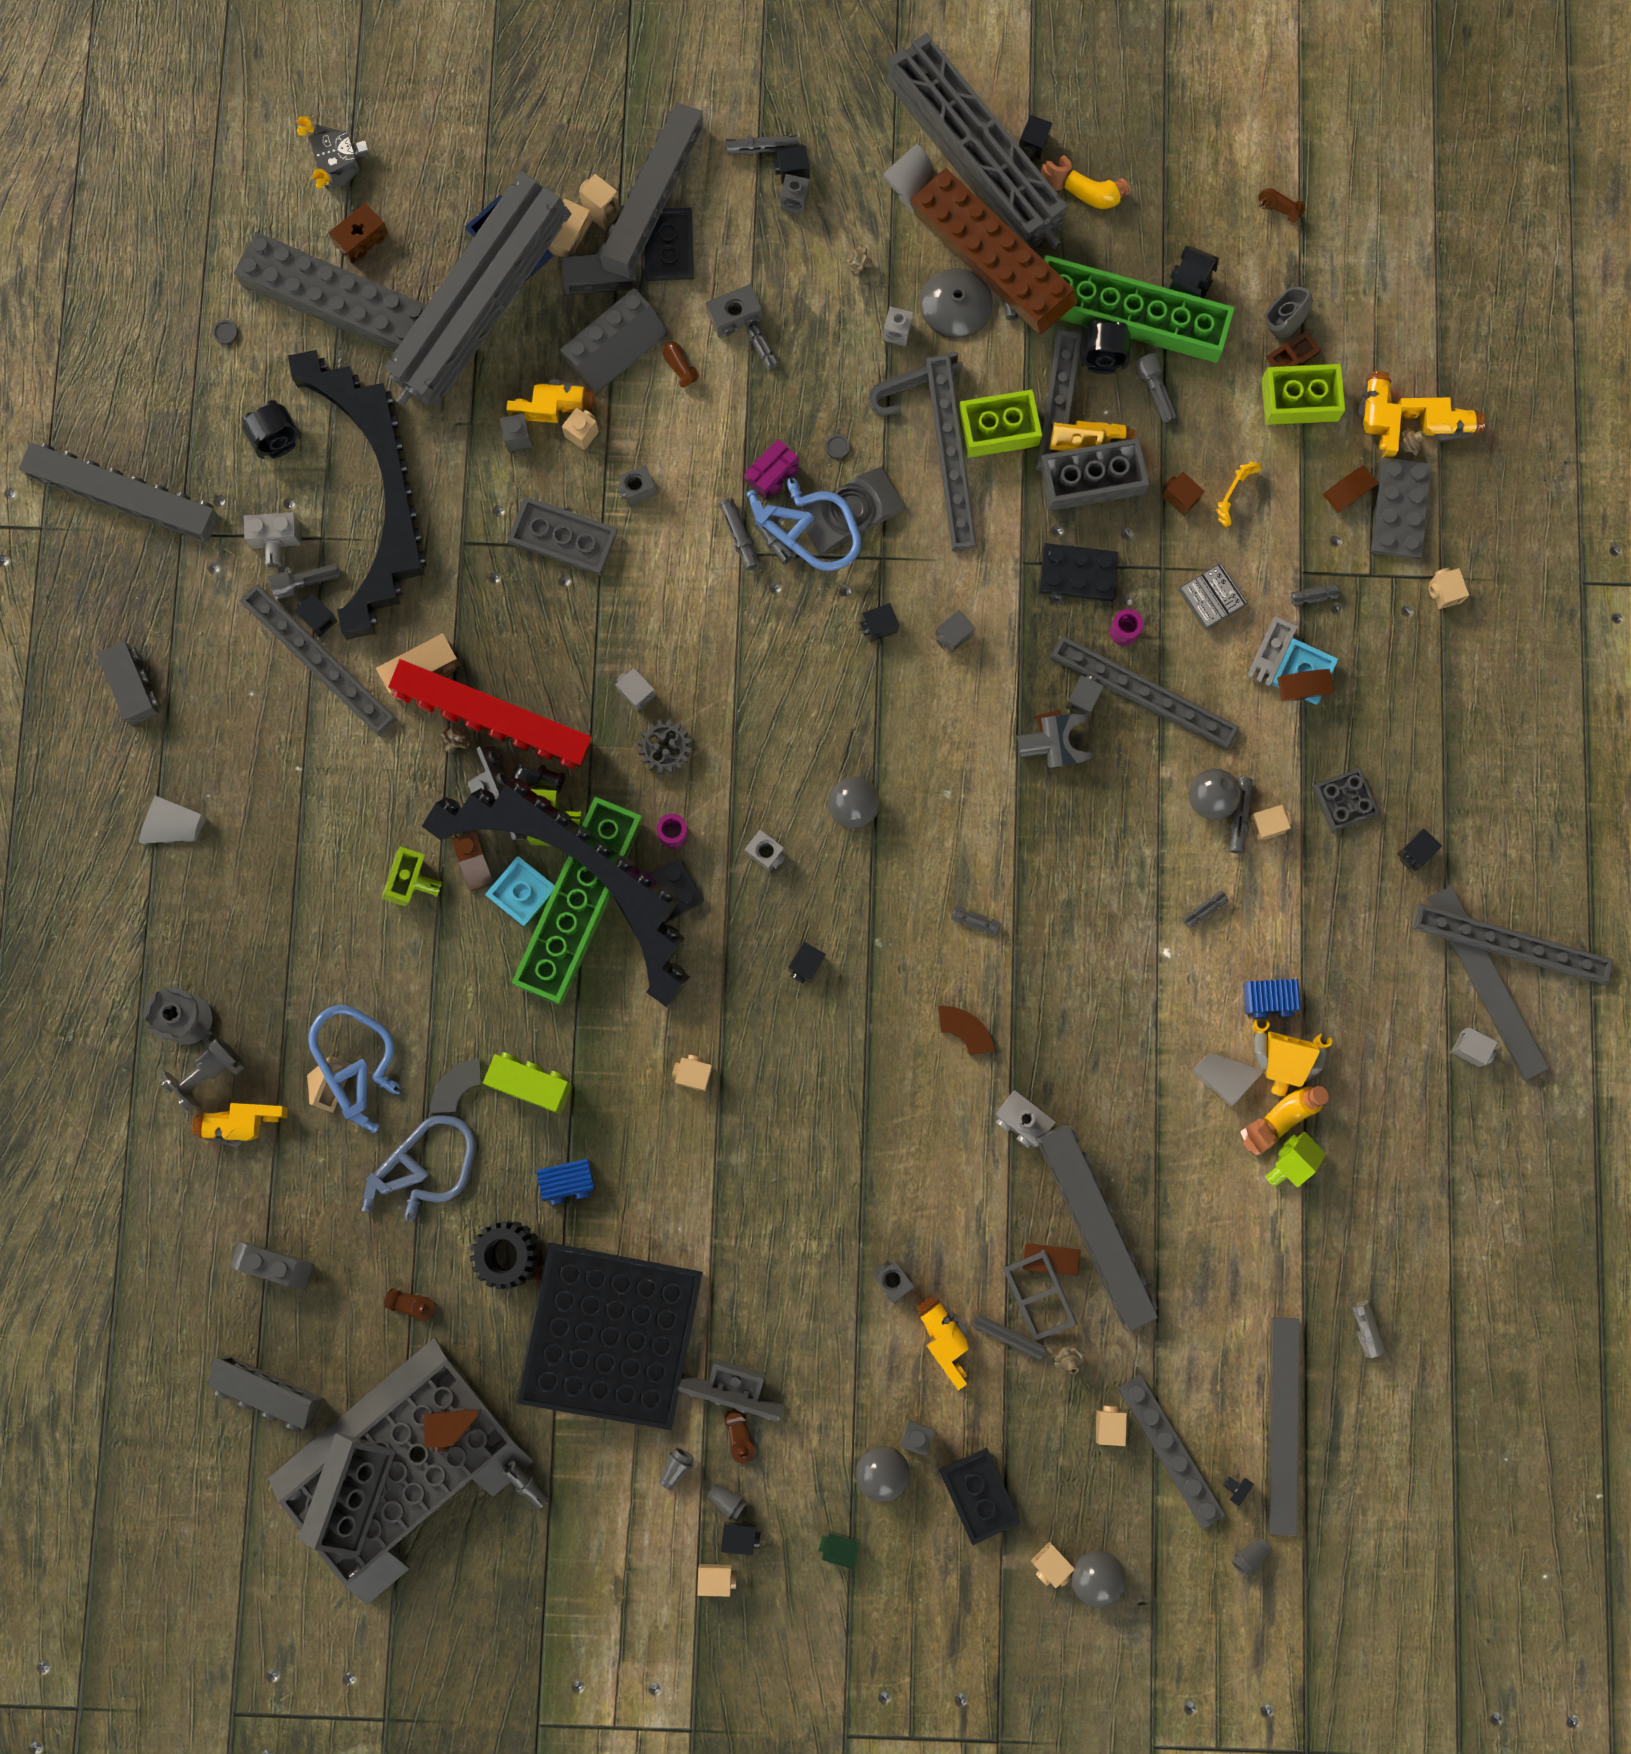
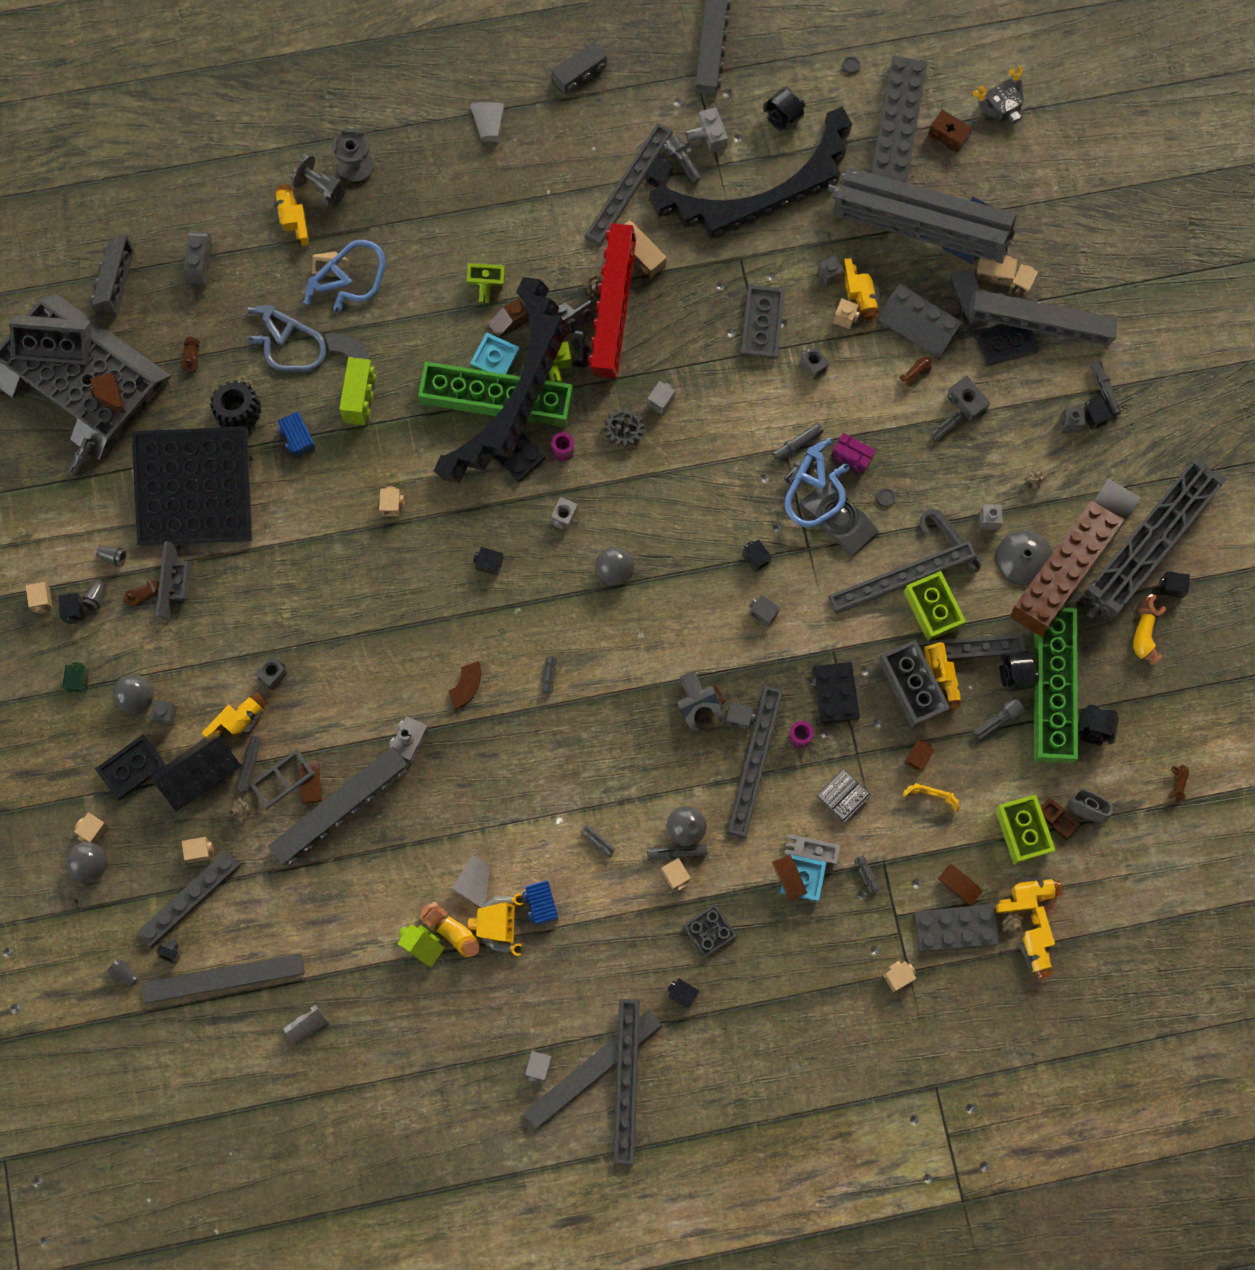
camera: 75 degrees right, 5 degrees down
none -> black brick [151,730,241,812]

